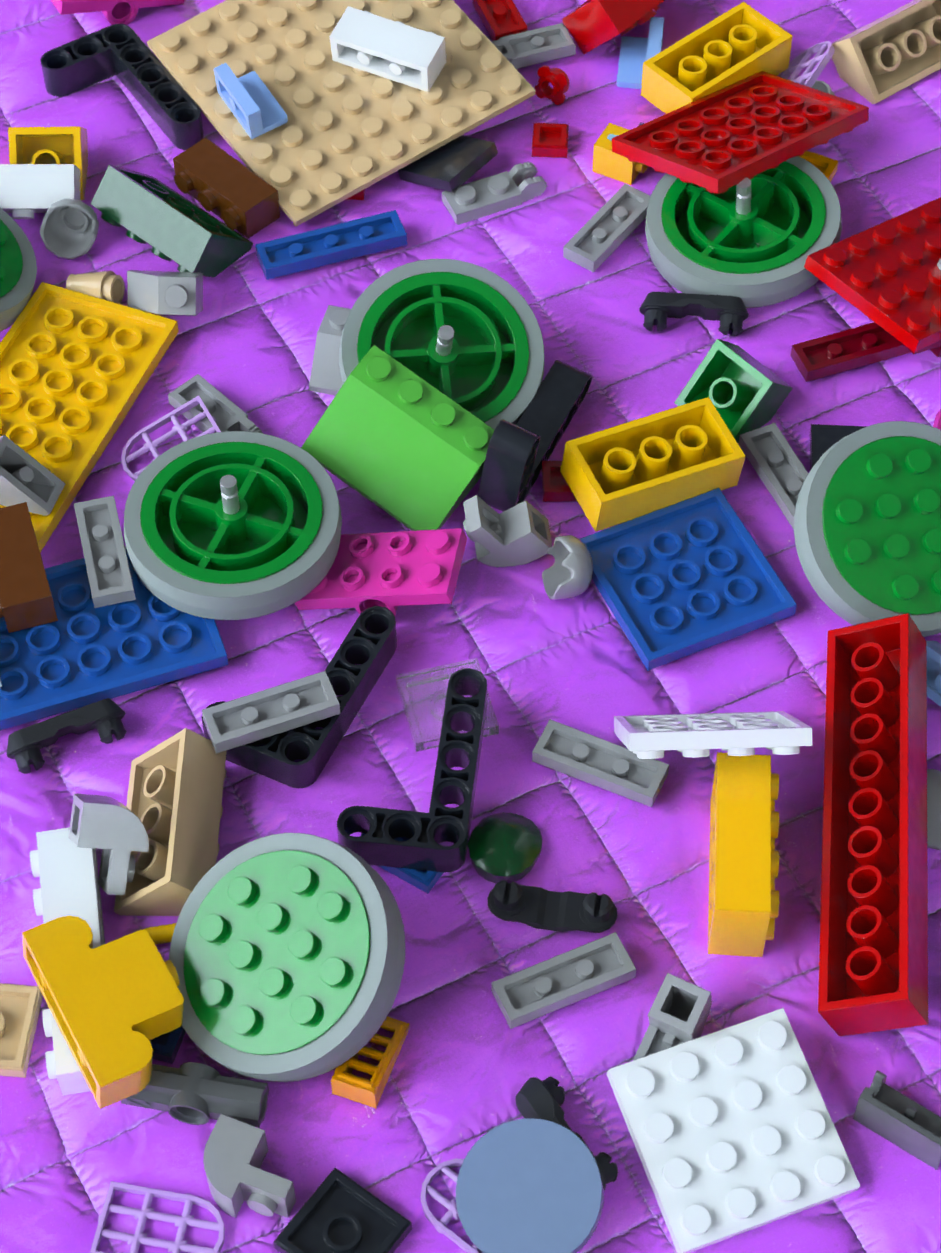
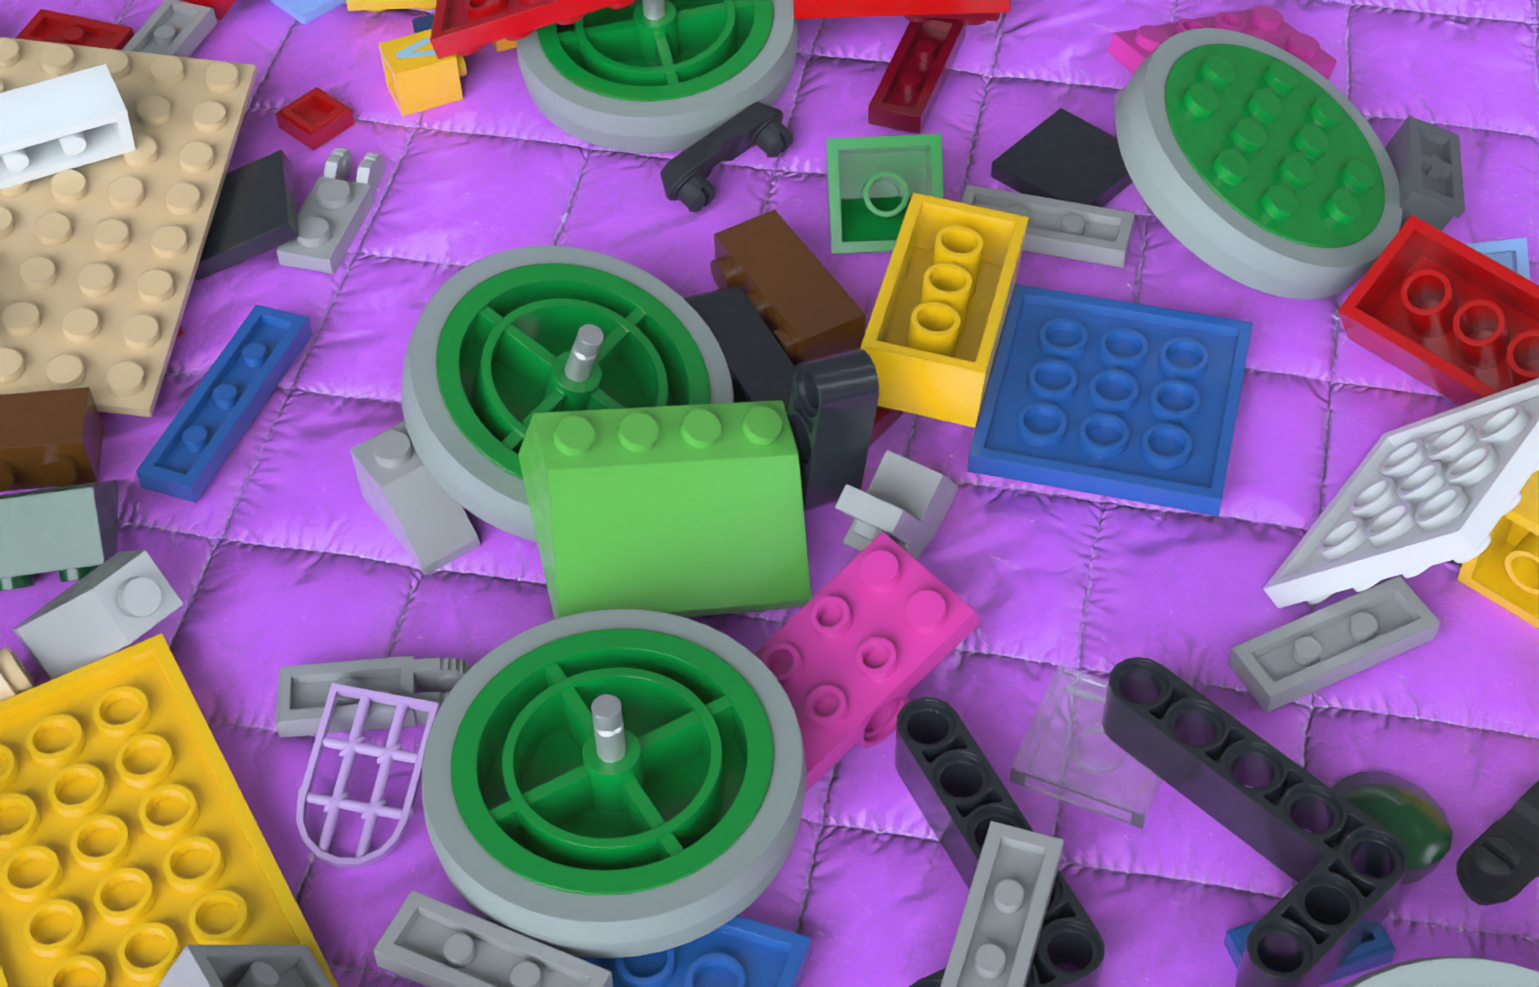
camera: 50 degrees left, 5 degrees down
red plate [534,65,569,105] -> none
light grey hair [542,535,593,600] -> none
light grey plate [563,184,650,273] -> none
none -> reddish brown brick [710,209,865,367]

